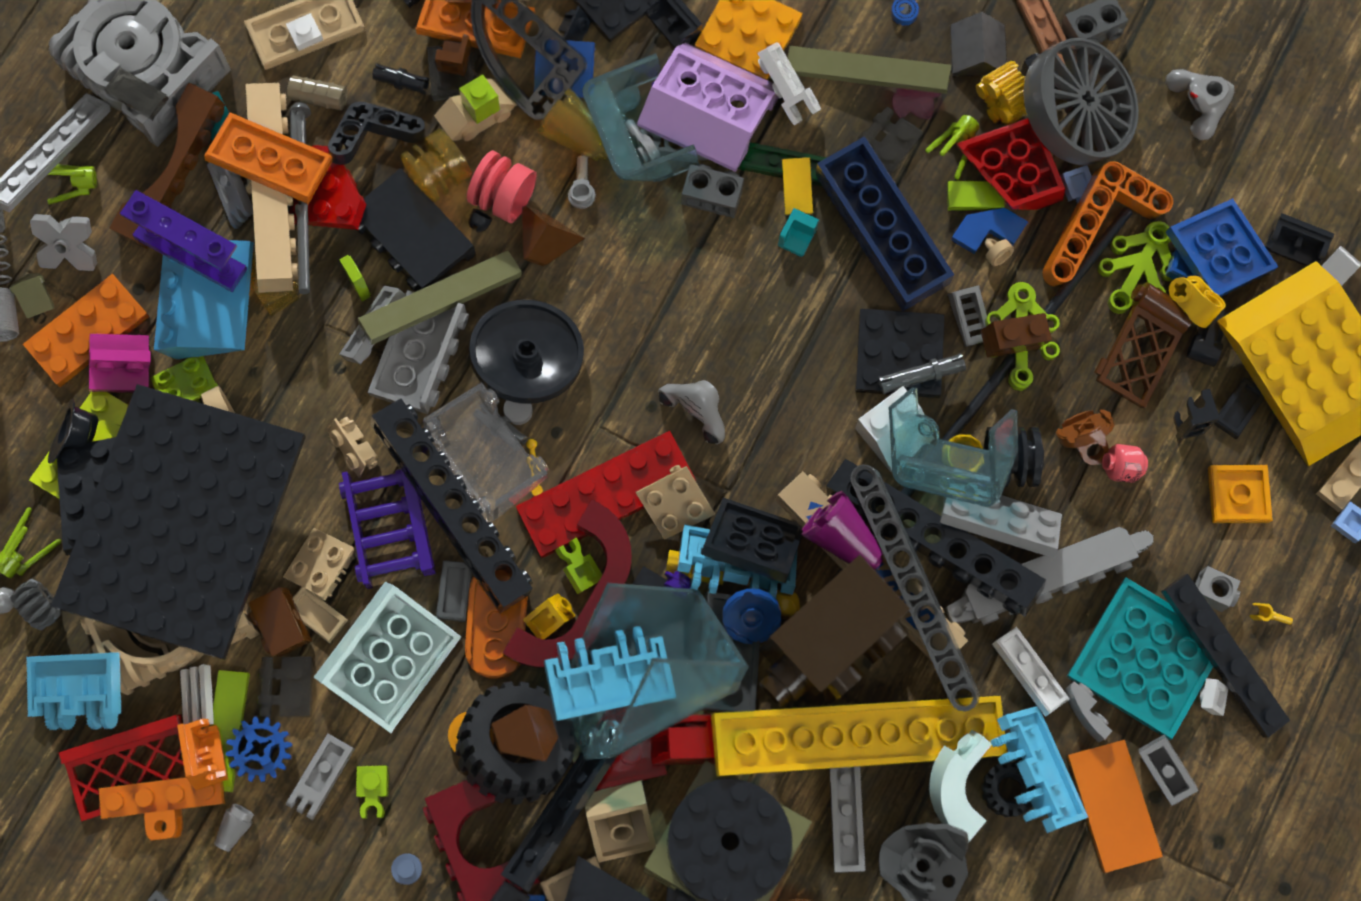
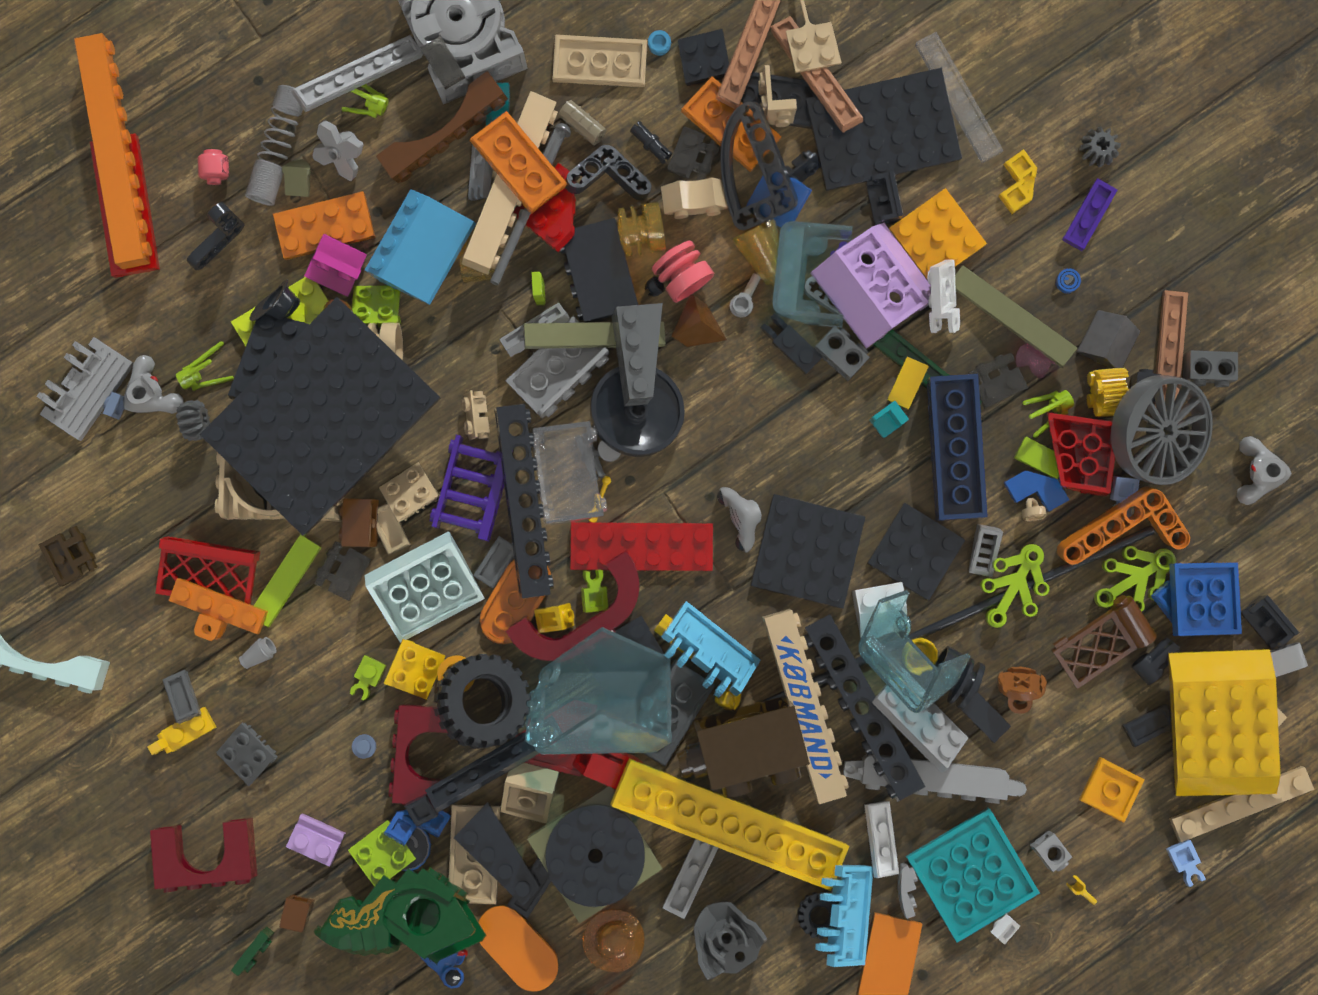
camera: 30 degrees right, 10 degrees up
medium azure hinge [27,652,121,730] -> none
dark purple fence [120,190,248,292] -> none
orange hinge [177,719,228,790] -> none
white tile [180,664,214,725] -> none
blue gear [226,717,293,783] -> none
white plate [286,13,323,51] -> none
light grey hinge [286,734,355,820] -> none
reddish brown panel [435,34,472,76] -> none
lime brick [459,74,500,124] -> none
reddish brown slope [491,705,558,762] -> none
medium azure hinge [544,626,675,721] -> none
light grey plate [624,119,661,165] -> none
tan hinge [636,465,715,540] -> none
dark purple plate [664,571,693,597] -> none
black plate [701,498,803,583] -> none
blue tile [723,589,782,644] -> none
magenta cone [801,491,883,570] -> none
dark grey beam [850,465,980,711] -> none
dark grey pin [878,353,966,395] -> none
light aqua arch [929,730,992,842] -> none
reddish brown brick [981,313,1052,358] -> none
coral head [1102,444,1148,483] -> none
light grey brick [1139,734,1198,806] -> none
black plate [1161,574,1290,738] -> none
yellow piece [1169,276,1226,328] -> none
black hinge [1173,389,1220,441] -> none
none -> yellow hinge [384,639,445,700]
none -> dark grey wedge [612,303,663,406]
none -> black plate [751,494,866,609]
none -> black hinge [760,313,822,374]
none -> black tile [960,692,1011,743]

